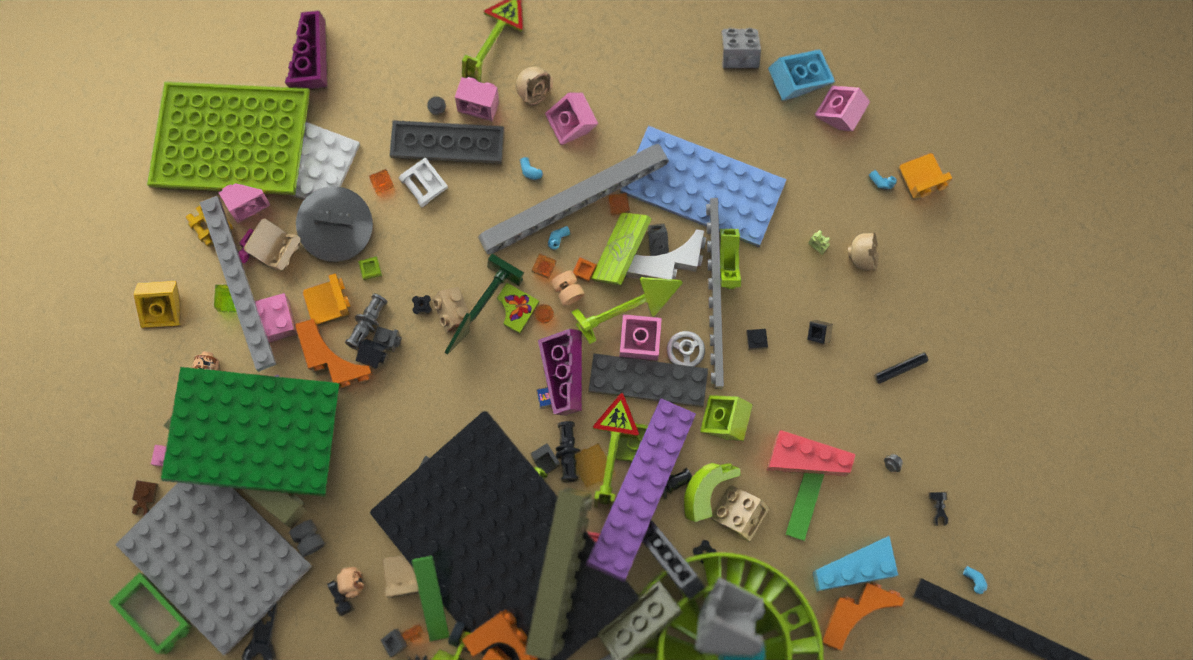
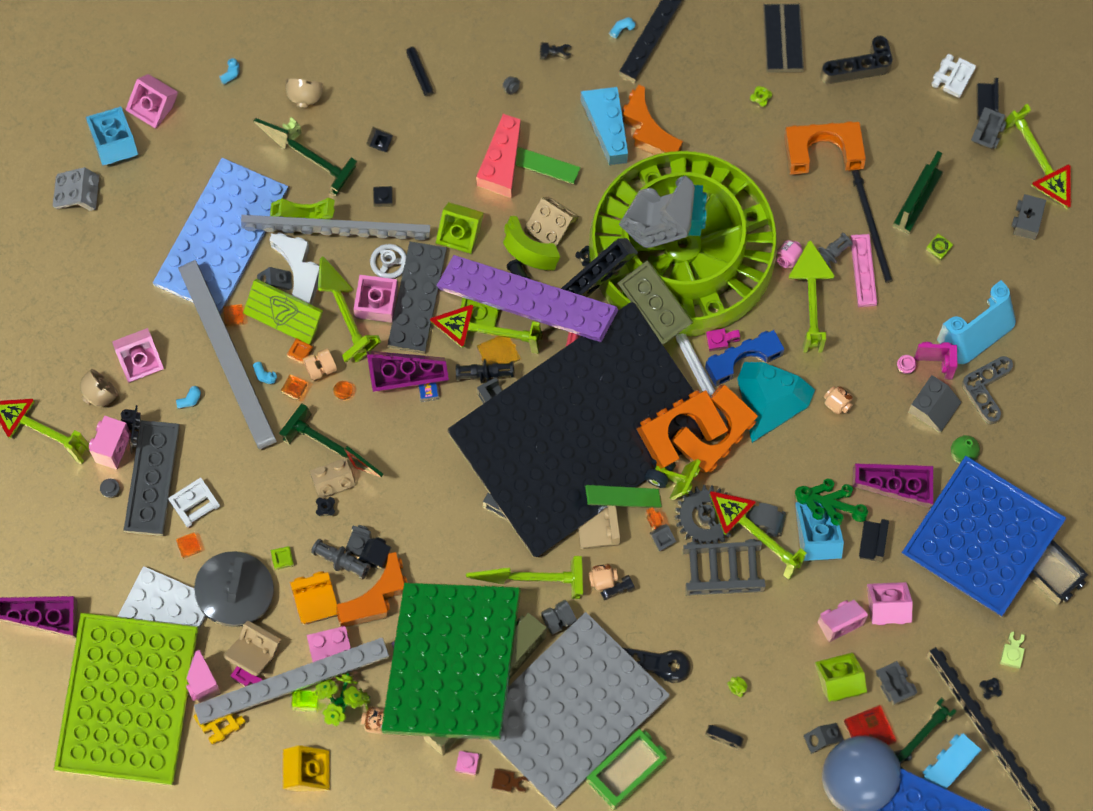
camera: 85 degrees left, 5 degrees down
lime tile [497,282,540,334] -> none
olive brick [525,487,593,660] -> none
light orange bracket [899,153,952,199] -> none
none -> black hinge [121,405,141,454]
none -> dark green piece [253,118,357,196]
none -> lime plant [314,673,370,726]
none -> lime piece [466,556,583,599]

